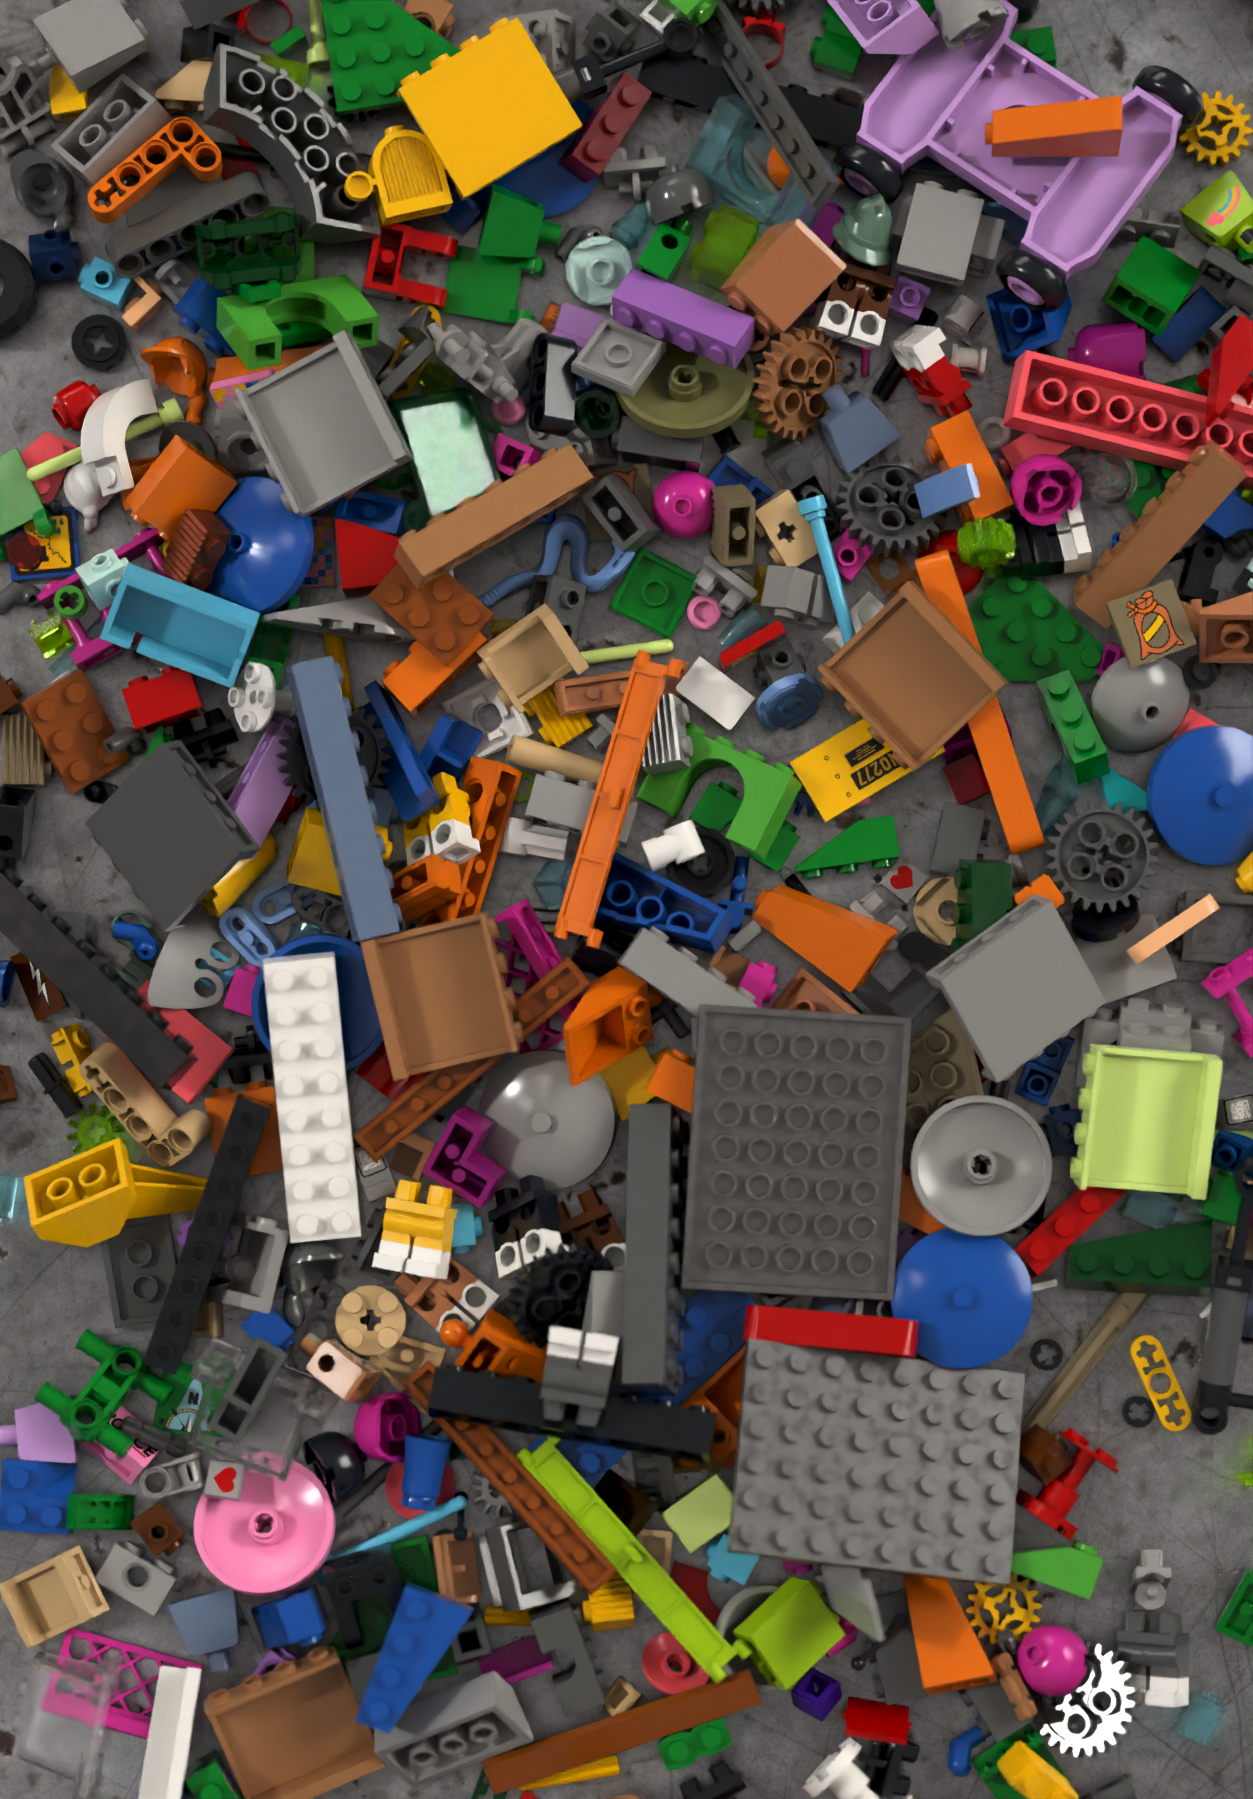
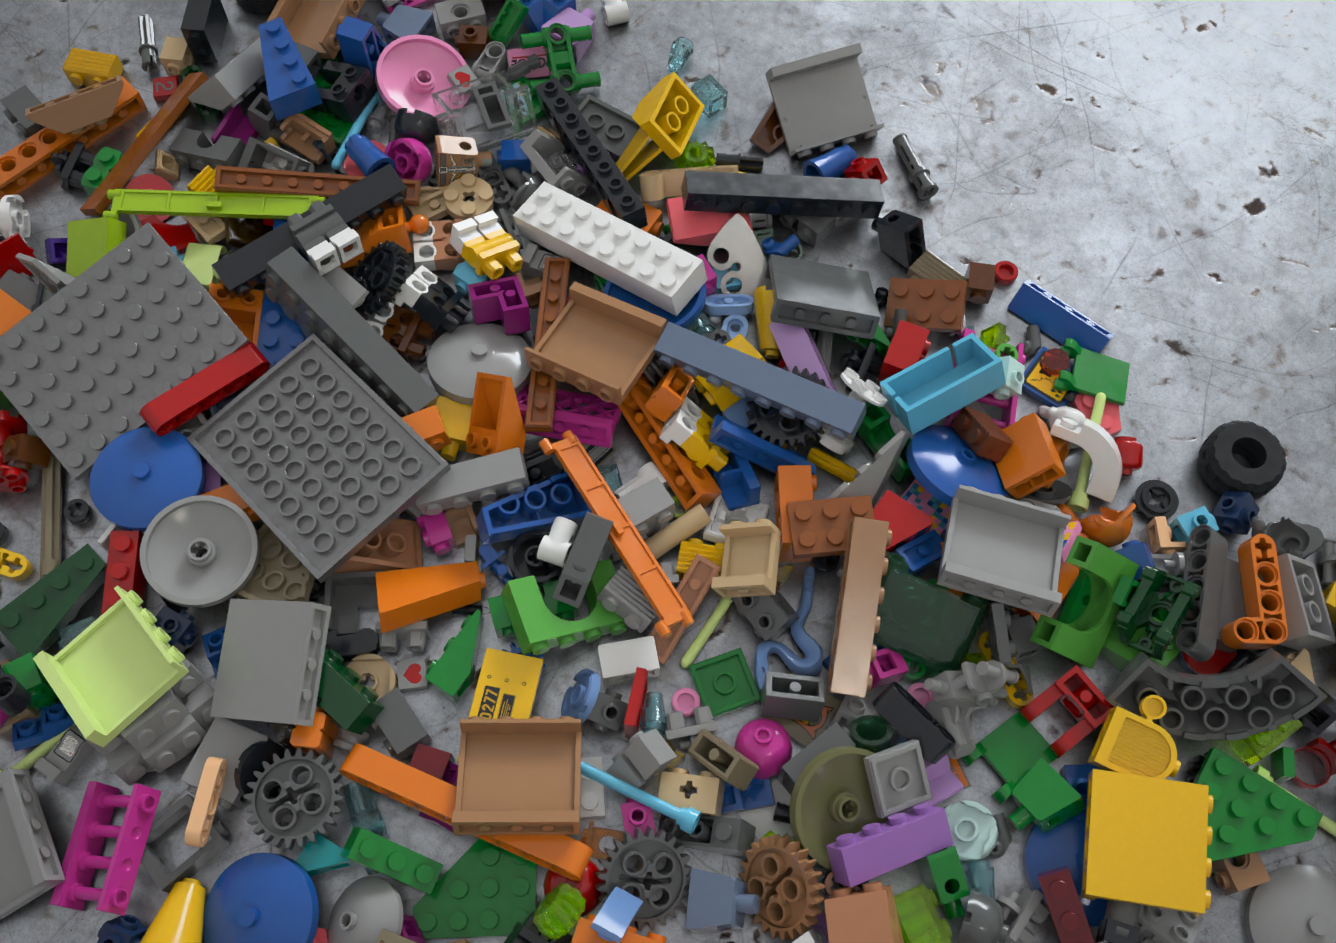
camera: 130 degrees right, 20 degrees down
none -> dark grey slope [552,511,614,608]

